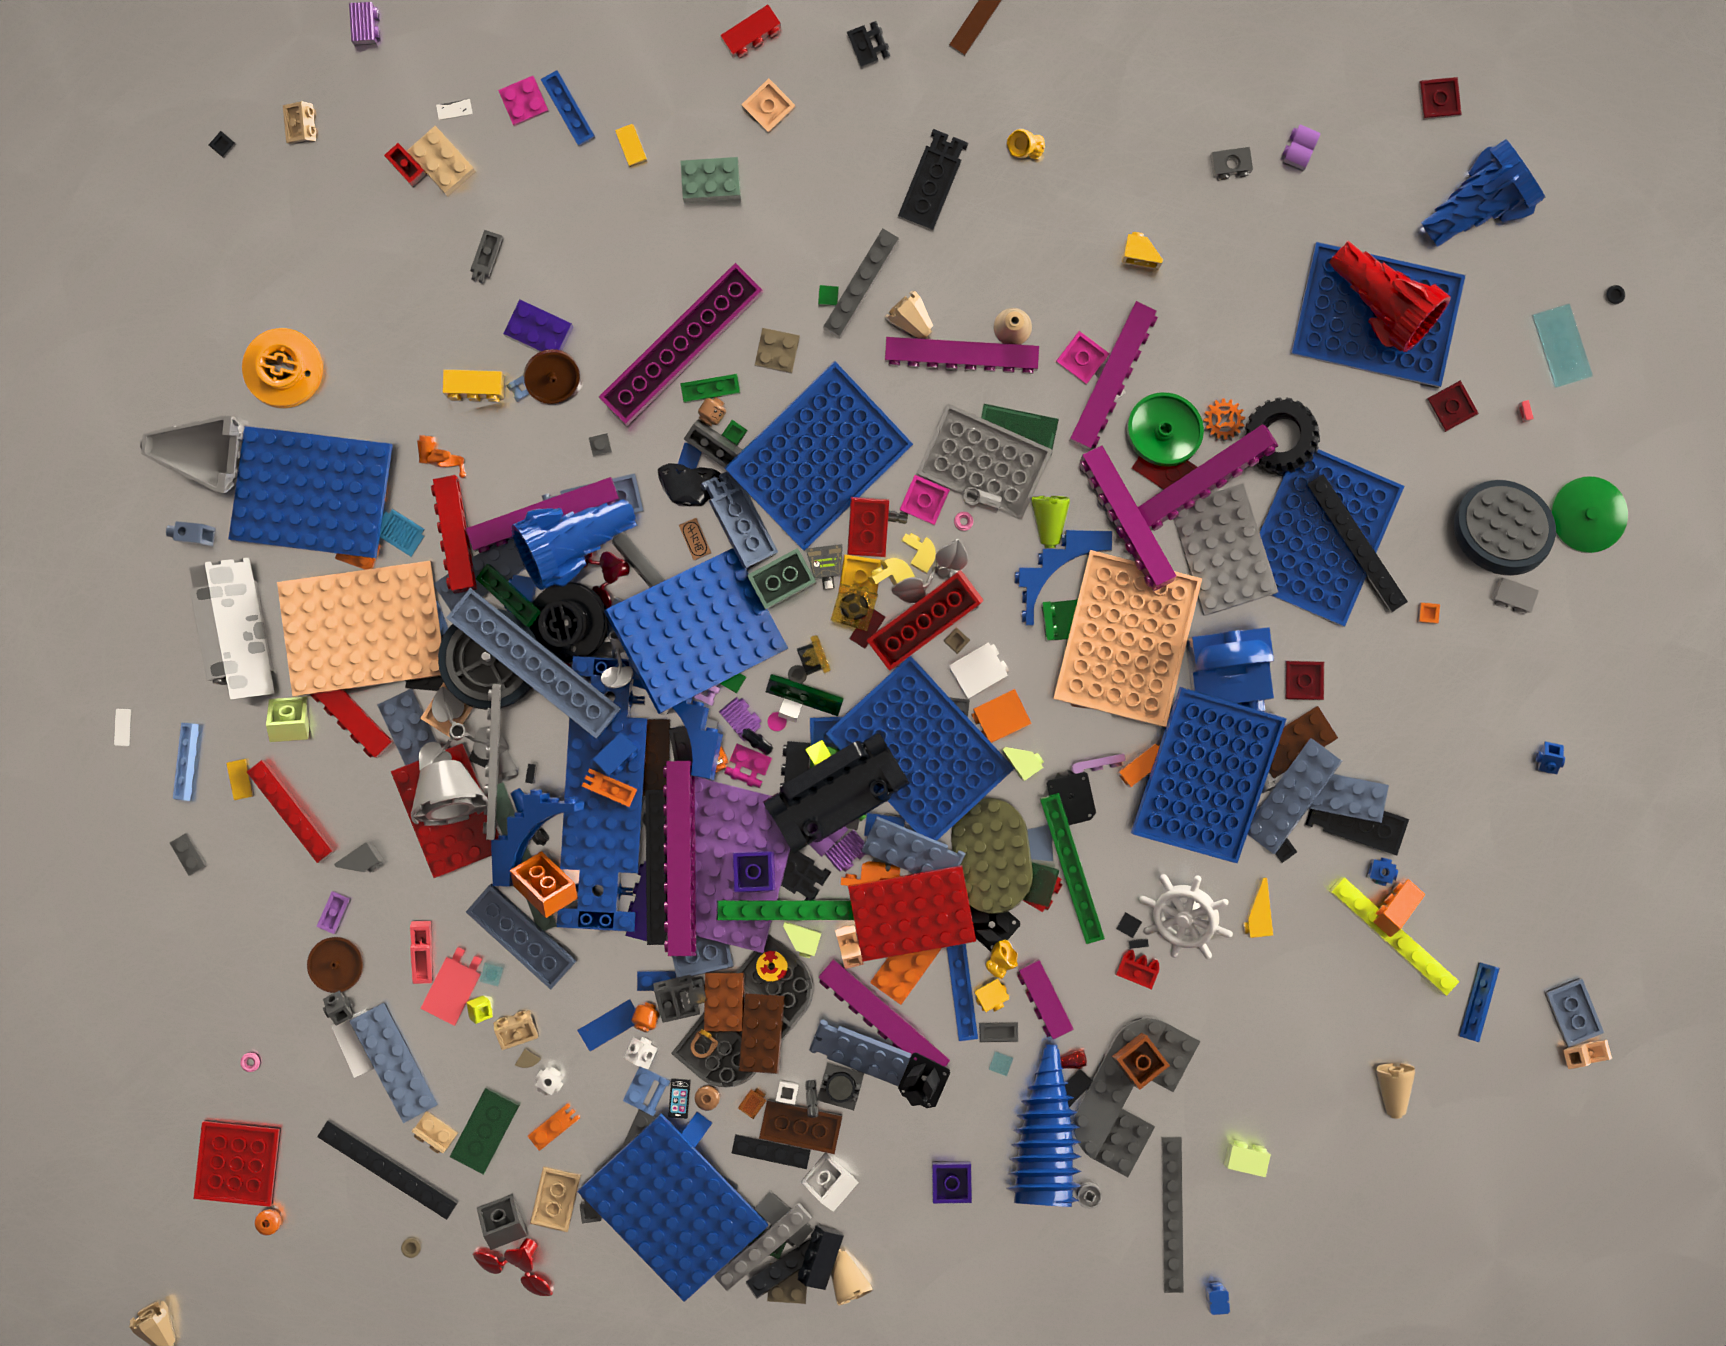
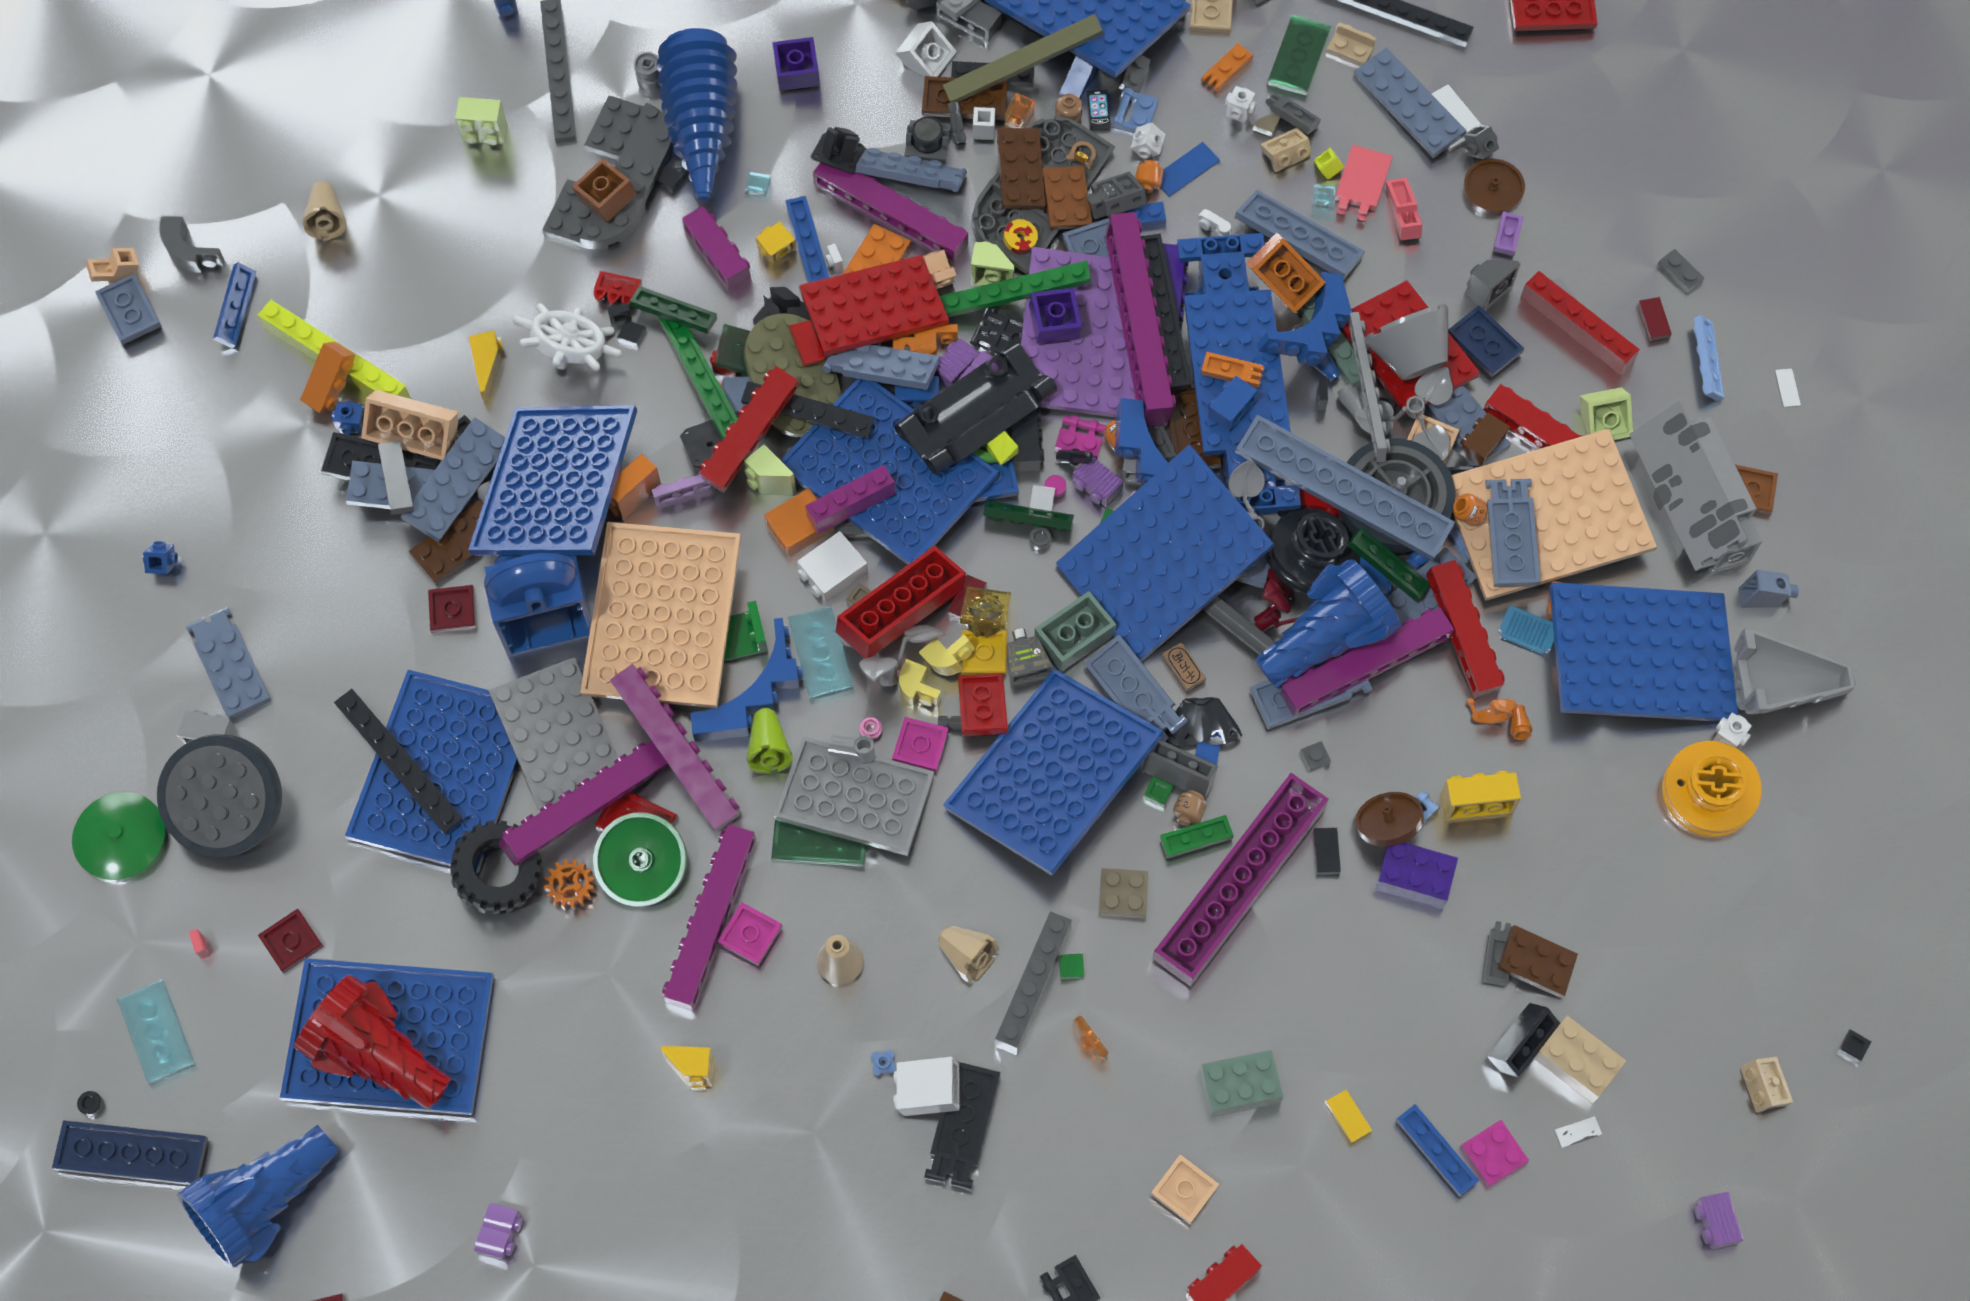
camera: 175 degrees right, 20 degrees down
yellow tile [226,759,254,800] -> none
bright pink plate [240,1053,260,1072] -> none
red brick [384,143,426,187] -> none
clear yellow piece [797,635,831,675] -> none
magenta brick [885,337,1039,374] -> none
dark grey tile [979,1022,1018,1042] -> none
yellow hair [986,940,1018,979] -> none
yellow hair [1007,129,1045,159] -> none
clear red cone [1060,1050,1087,1069] -> none
dark grey brick [1210,147,1253,180] -> none
orange plate [1418,602,1440,624] -> none
none -> dark blue plate [52,1120,208,1185]
none -> dark grey arch [159,216,224,273]
none -> sand blue hinge [186,607,271,720]
none -> light nougat brick [361,390,459,460]
none -> tile [378,440,414,515]
none -> dark green plate [630,286,717,334]
none -> red brick [699,366,800,493]
none -> black plate [741,381,874,440]
none -> clear light blue tile [788,606,854,700]
none -> red tile [789,320,825,367]
none -> magenta brick [805,465,896,534]
none -> white plate [825,244,844,274]
none -> medium blue plate [871,1050,896,1076]
none -> white brick [893,1057,959,1116]
none -> olive tile [943,14,1104,102]
none -> clear orange plate [1073,1015,1109,1064]
none -> white plate [1197,209,1231,236]
none -> dark grey hinge [1266,93,1321,135]
none -> black tile [1313,828,1341,875]
none -> dark blue plate [1448,305,1524,377]
none -> orange head [1453,493,1487,526]
none -> reddish brown brick [1459,412,1509,467]
none -> sand blue hinge [1485,478,1540,587]
none -> black brick [1487,1003,1561,1077]
none -> reddish brown plate [1497,925,1578,998]
none -> dark red tile [1638,297,1672,341]
none -> white brick [1713,713,1752,748]
none -> dark orange tile [1735,464,1778,515]

